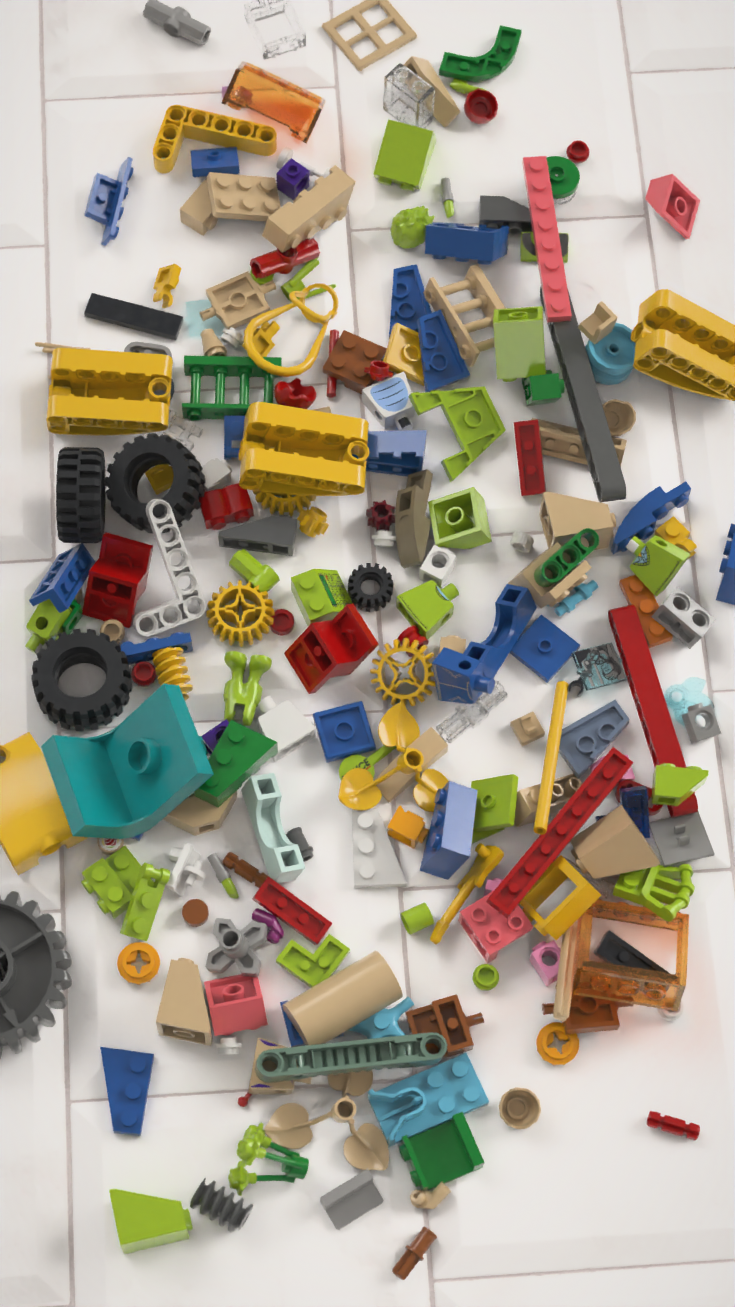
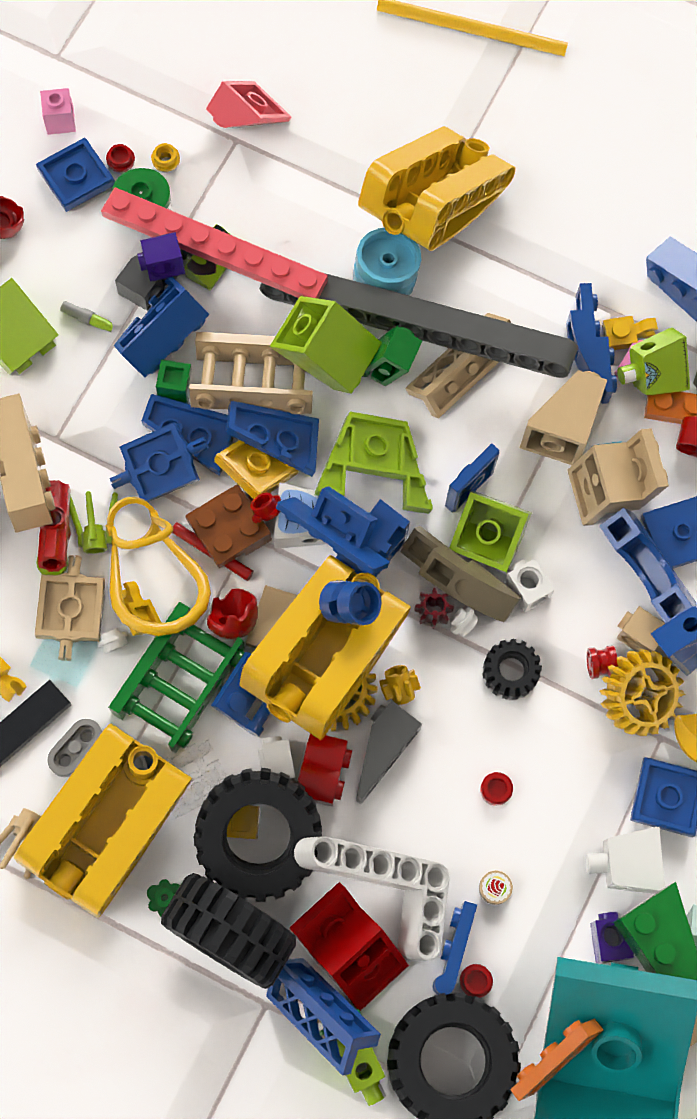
camera: 60 degrees left, 5 degrees up
tan plate [100,620,125,644] -> none
yellow piece [152,647,193,701] -> none
tan cone [200,328,227,356] -> none
yellow gear [206,579,275,647] -> none
lime piece [223,651,272,726] -> none
lime piece [229,549,280,593] -> none
red bracket [284,604,379,694] -> none
lime slope [291,569,353,626] -> none
lime hair [390,205,435,249] -> none
lime torso [396,580,459,639] -> none
white axle [509,531,534,552] -> none
red plate [513,419,546,496] -> none
green beam [534,528,599,587] -> none
tan panel [578,301,618,345] -> none
tan hair [602,399,636,437] -> none
none -> blue plate [35,137,115,212]
none -> bright pink brick [40,88,76,135]
none -> blue plate [109,422,209,502]
none -> dark purple brick [137,232,185,282]
none -> yellow plate [151,143,180,172]
none -> green panel [155,359,192,404]
none -> blue bracket [276,486,390,574]
none -> blue wheel [319,580,382,625]
none -> blue plate [445,443,500,513]
none -> tile [479,870,513,905]
none -> orange plate [510,1019,604,1101]

